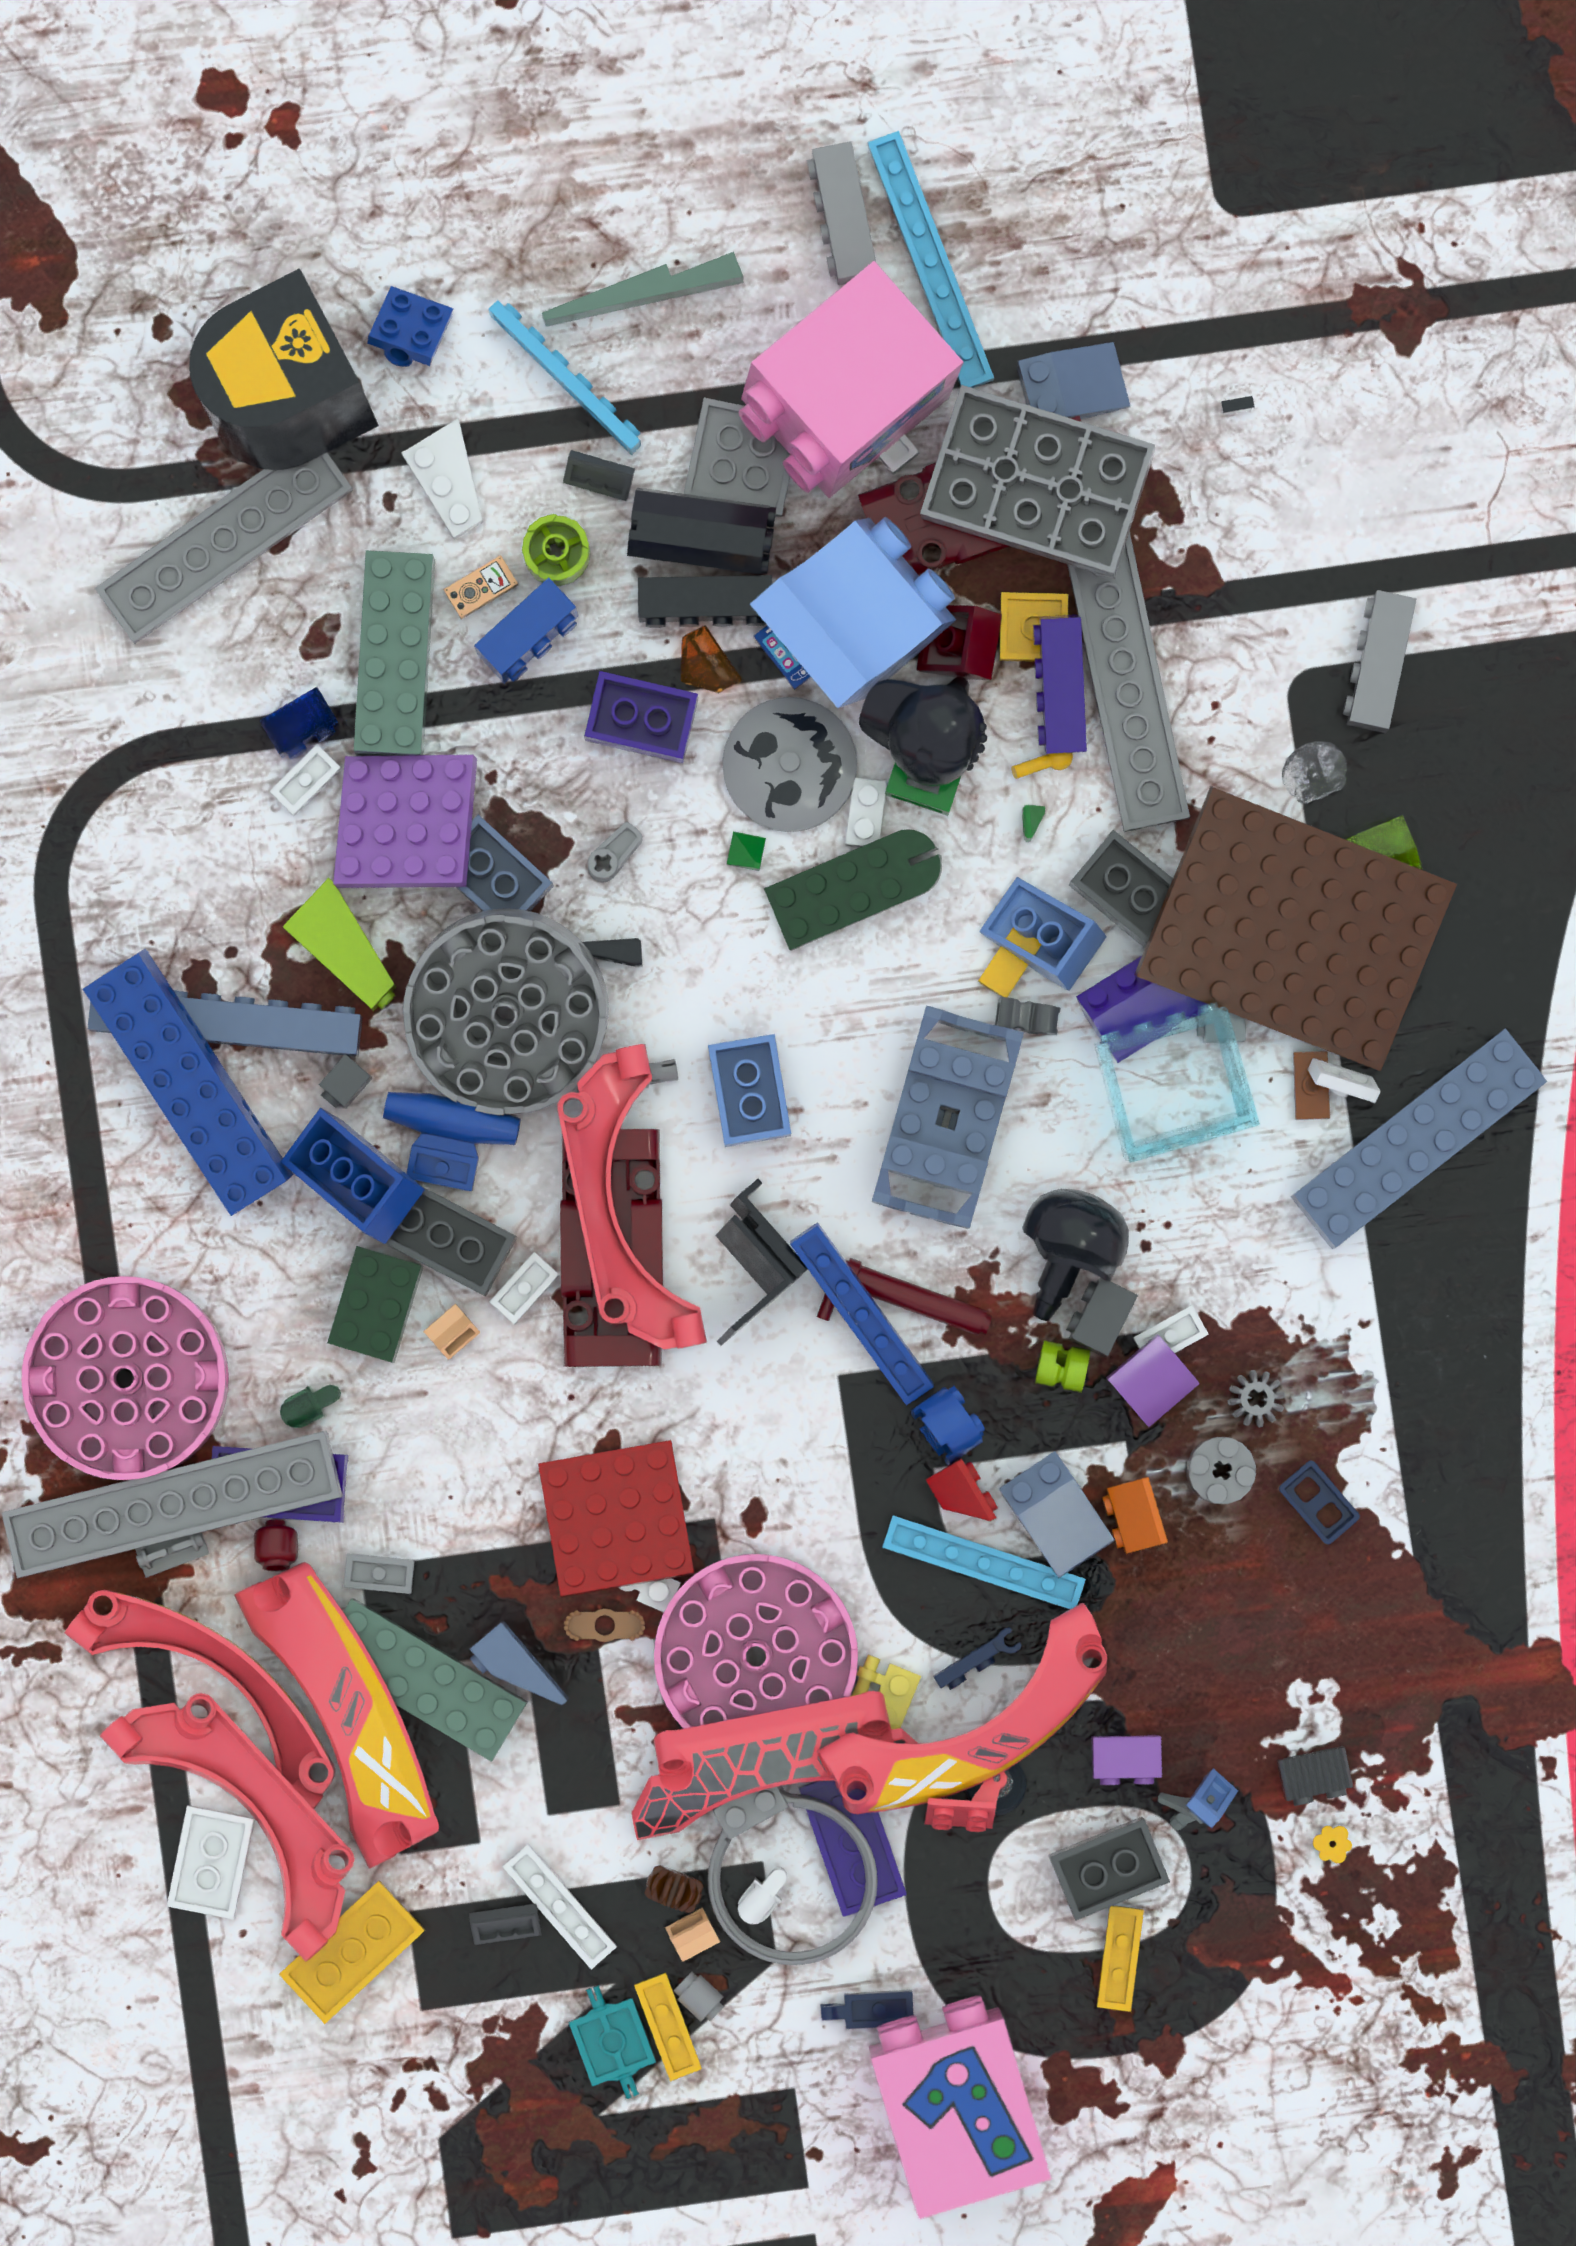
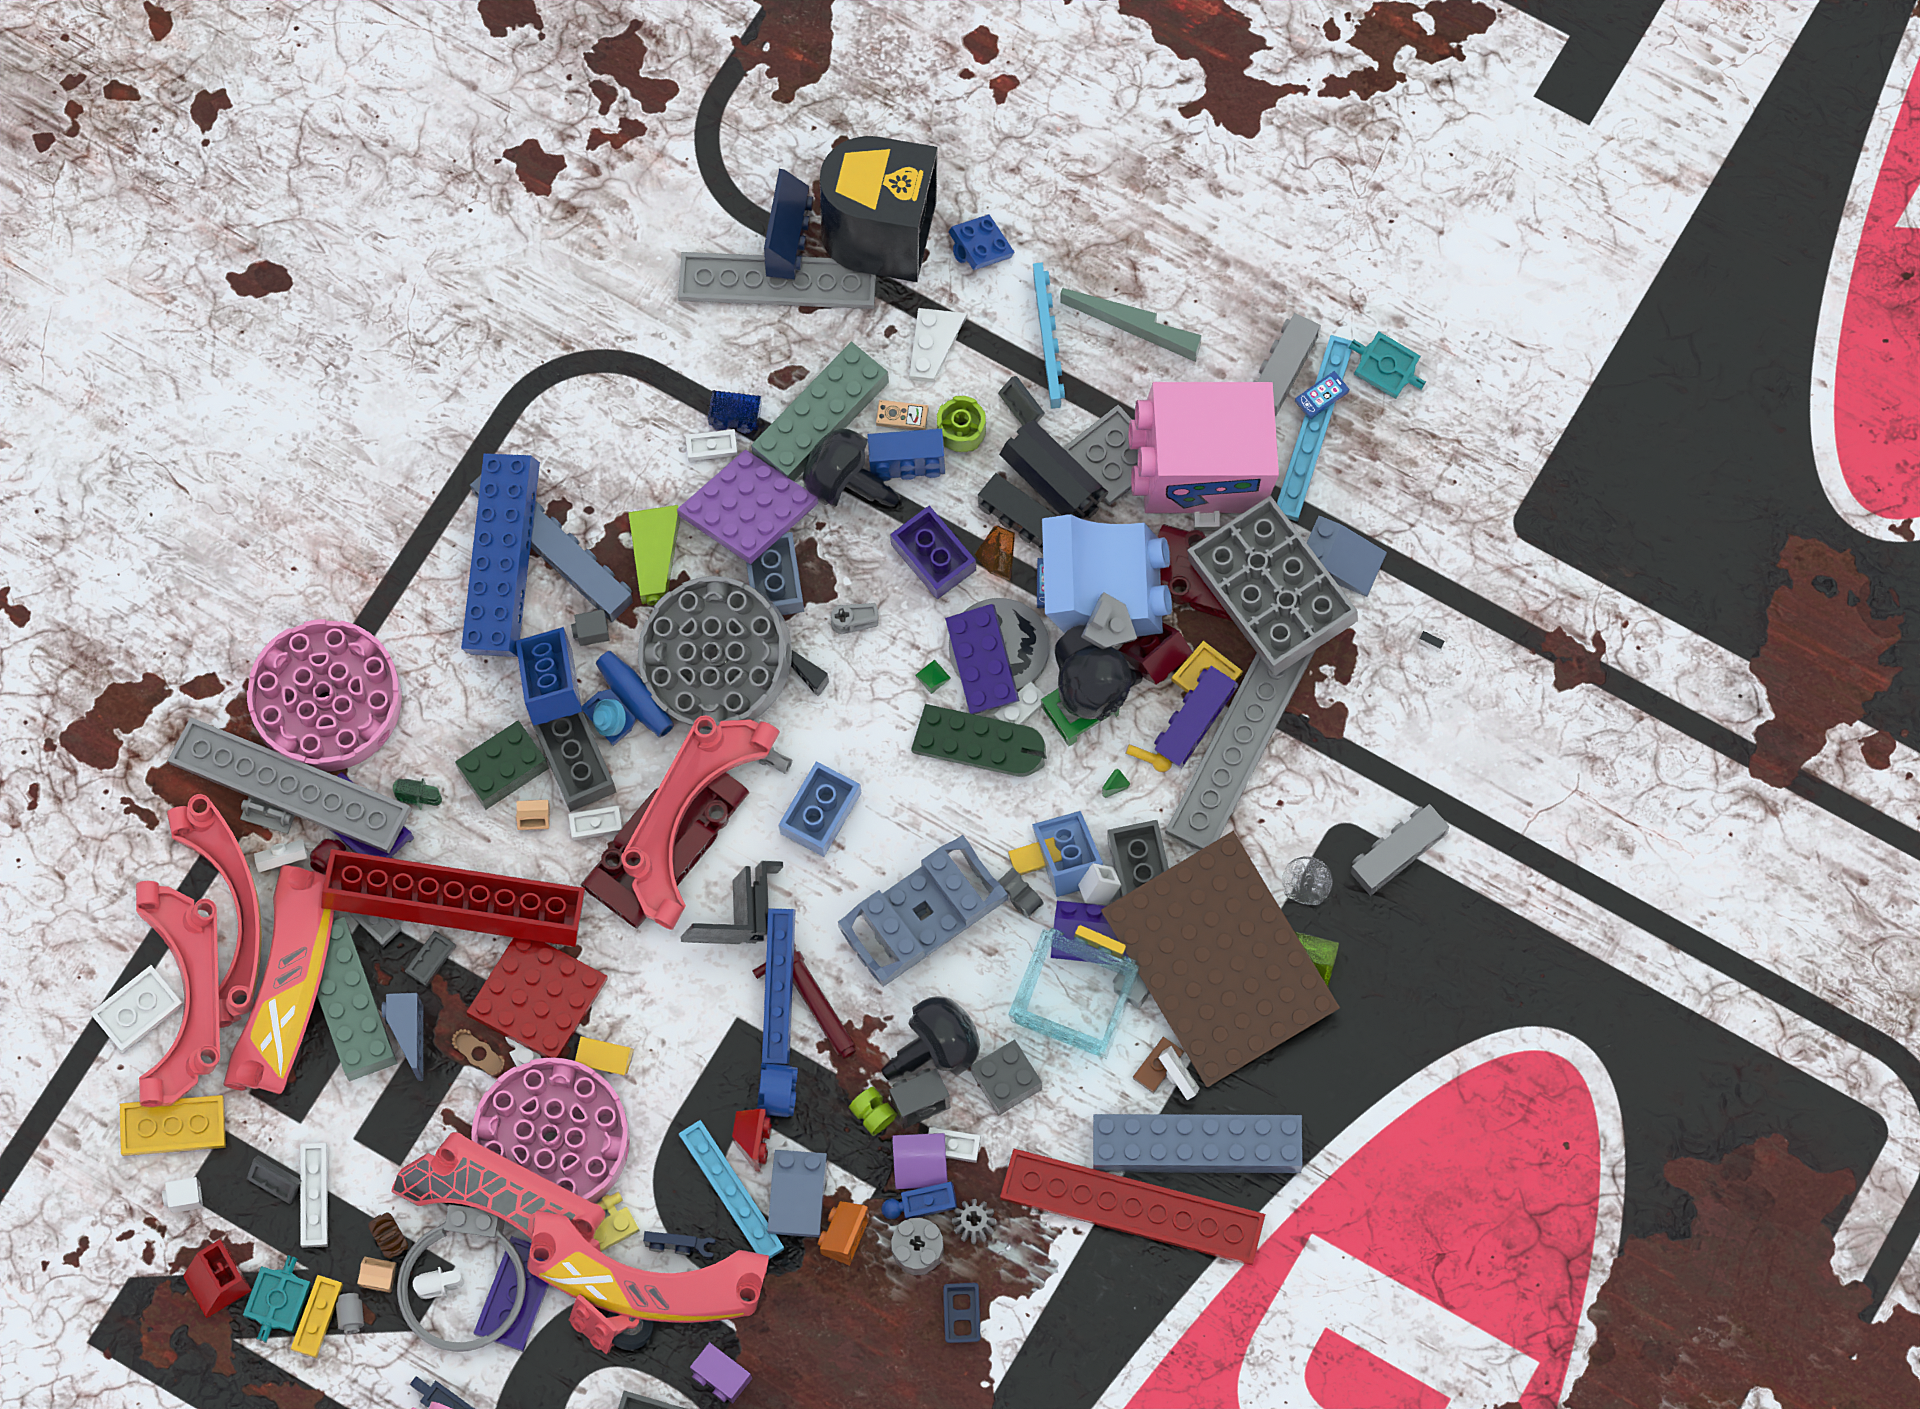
camera: 45 degrees right, 15 degrees down
none -> white brick [162,1177,203,1213]
none -> red slope [183,1239,252,1318]
none -> white plate [254,839,307,873]
none -> red brick [321,849,585,947]
none -> dark grey plate [405,931,456,987]
none -> yellow hinge [575,1037,634,1076]
none -> medium azure plate [593,699,626,736]
none -> dark blue slope [764,168,814,280]
none -> black piece [803,428,900,508]
none -> blue plate [881,1182,958,1220]
none -> dark purple plate [945,604,1020,715]
none -> dark grey brick [971,1039,1042,1116]
none -> red plate [1000,1148,1266,1266]
none -> yellow tile [1074,925,1126,959]
none -> white brick [1078,863,1121,906]
none -> light grey plate [1081,592,1137,649]
none -> tile [1295,371,1350,420]
none -> teal plate [1349,331,1426,399]

